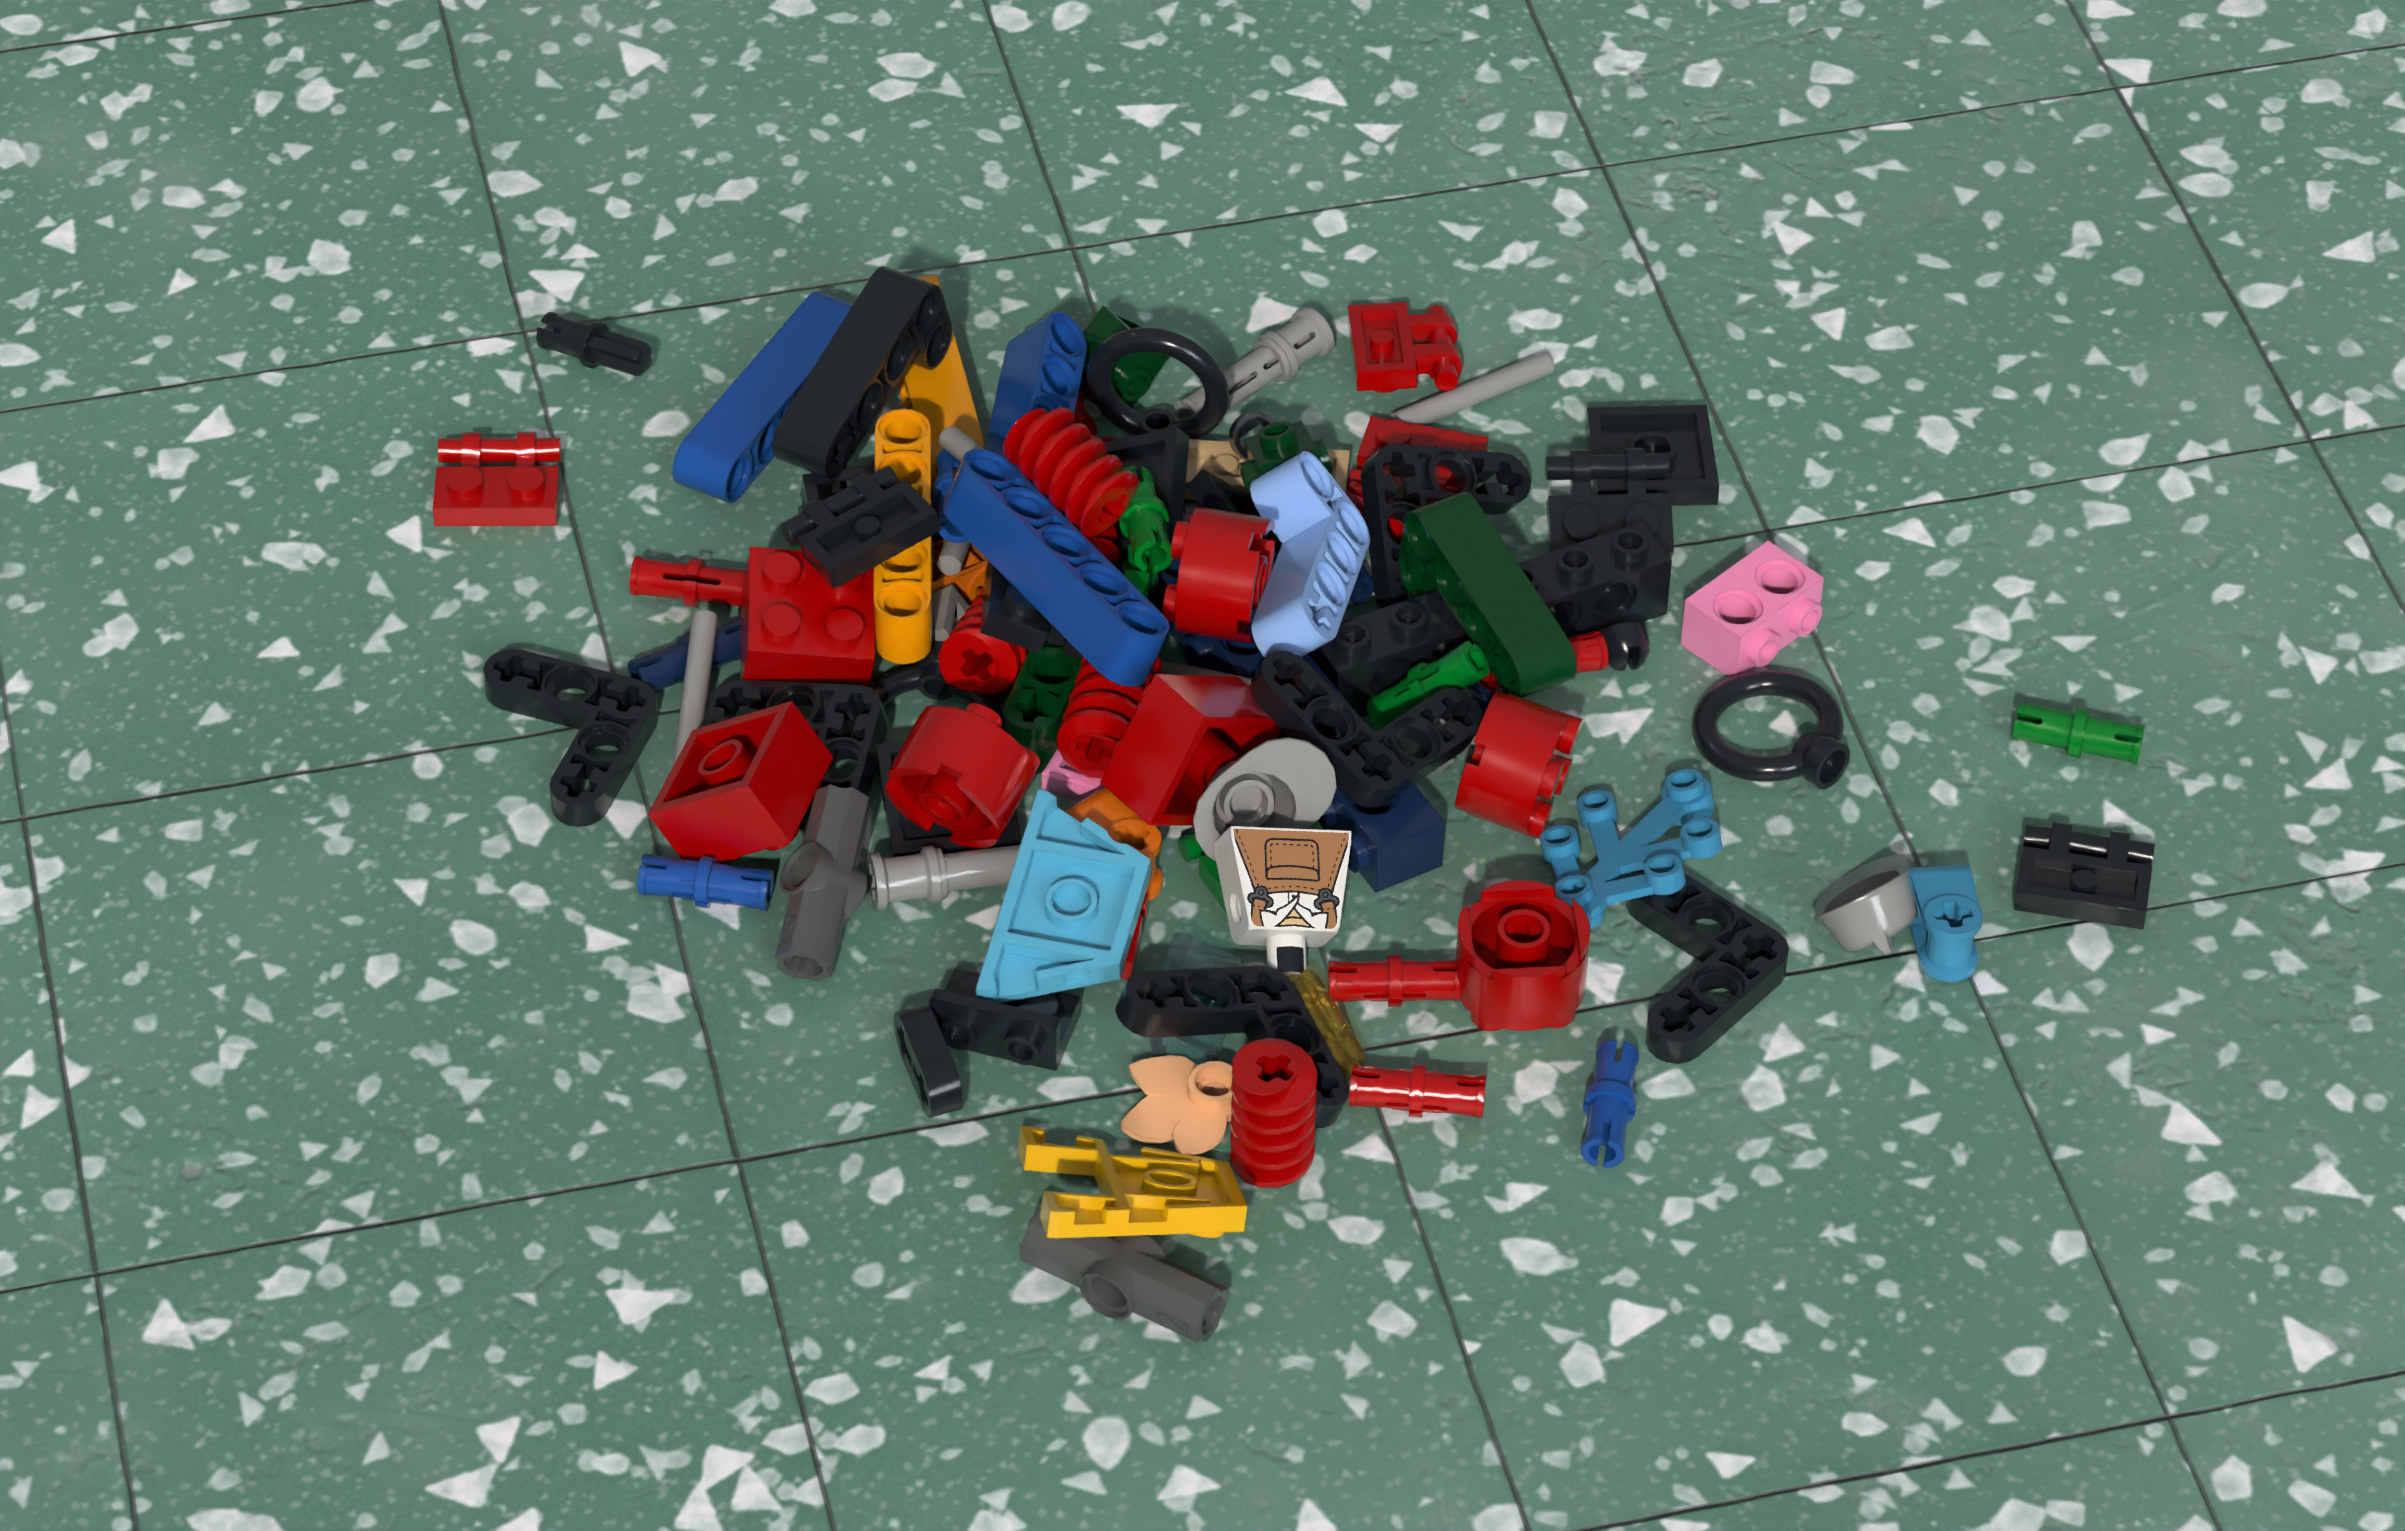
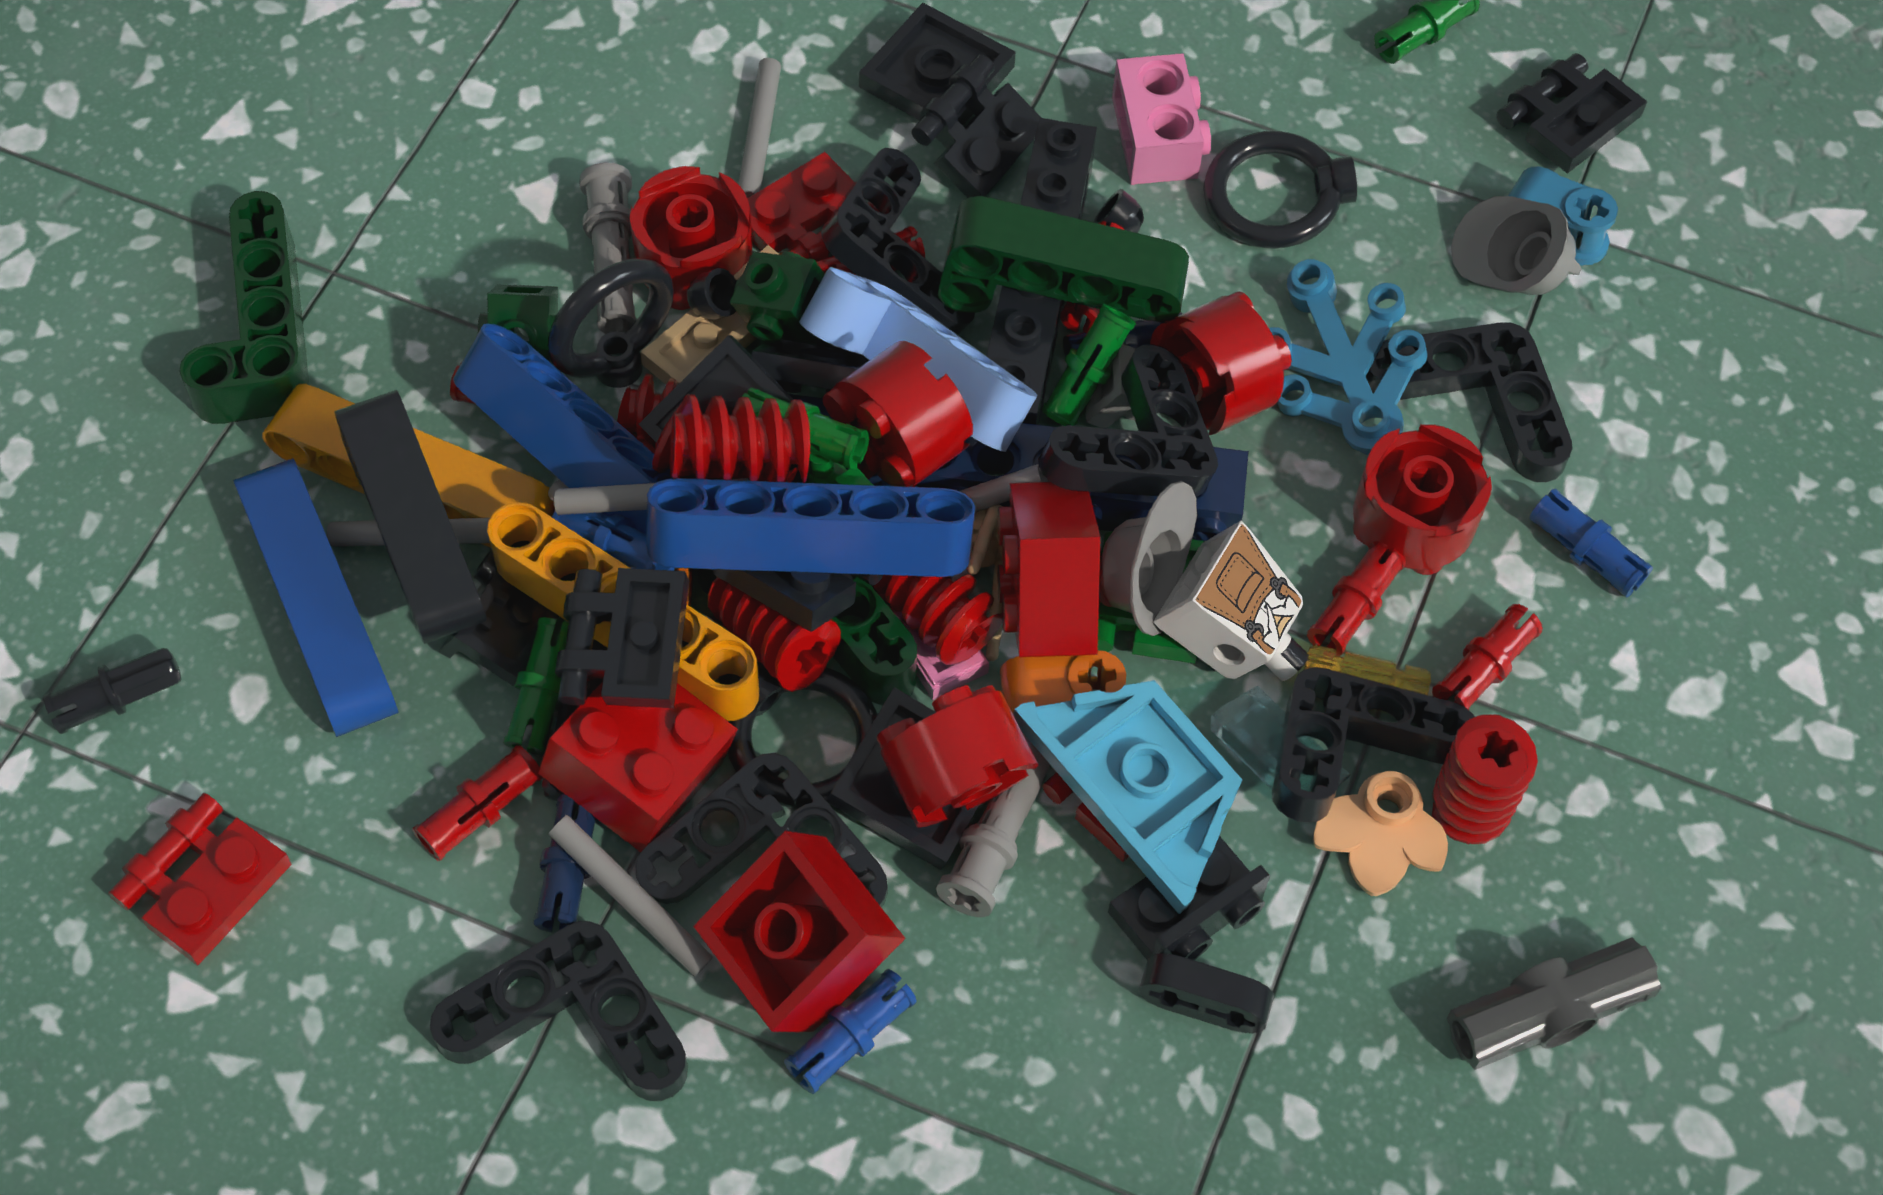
camera: 55 degrees left, 15 degrees up
dark grey piece [775,784,871,982] -> none
yellow wing [1017,1126,1248,1238] -> none
red plate [1348,302,1462,393] -> none
none -> dark green beam [179,191,309,424]
none -> red brick [630,166,753,310]

